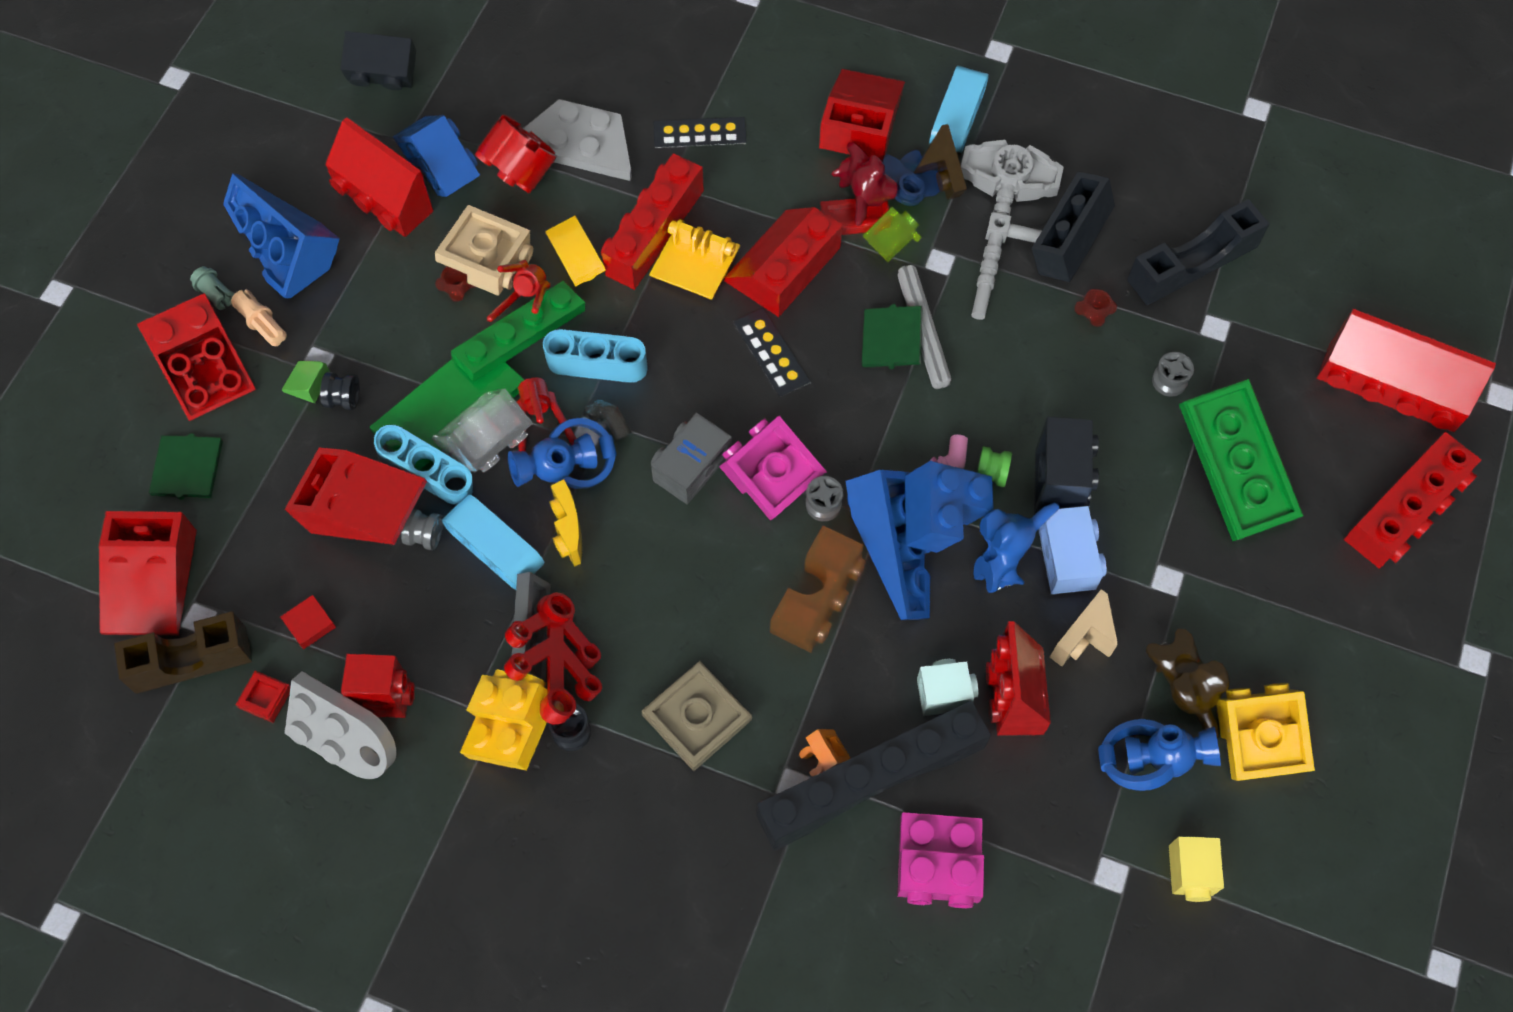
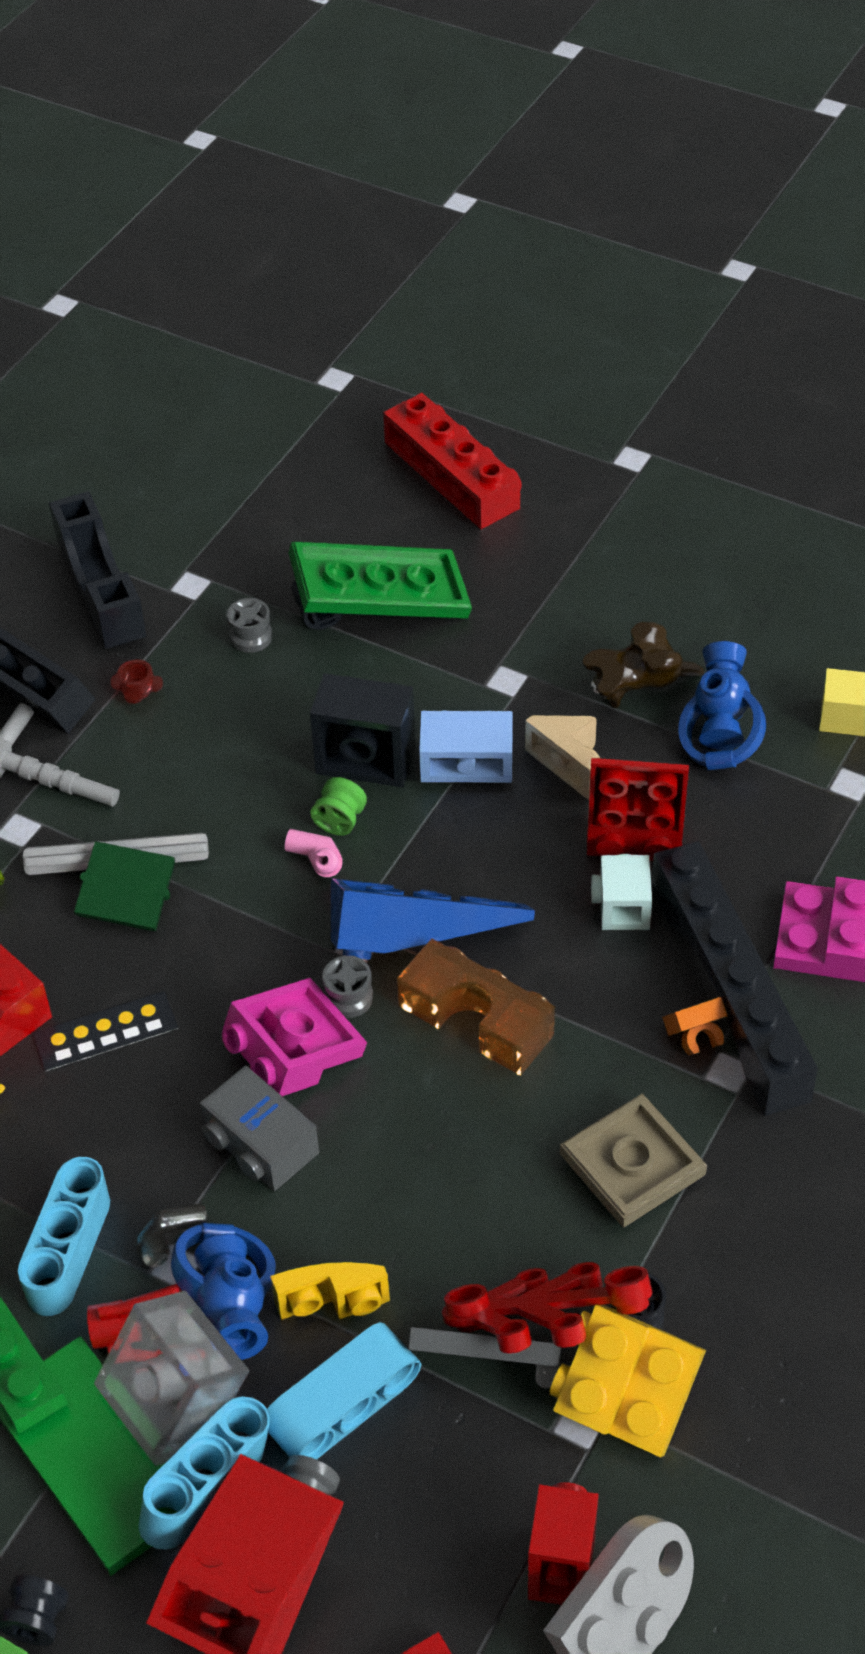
camera: 80 degrees left, 15 degrees down
blue brick [905,461,993,553] -> none
blue animal [973,503,1059,593] -> none
yellow plate [1216,683,1315,781] -> none
slope [1317,309,1496,433] -> none

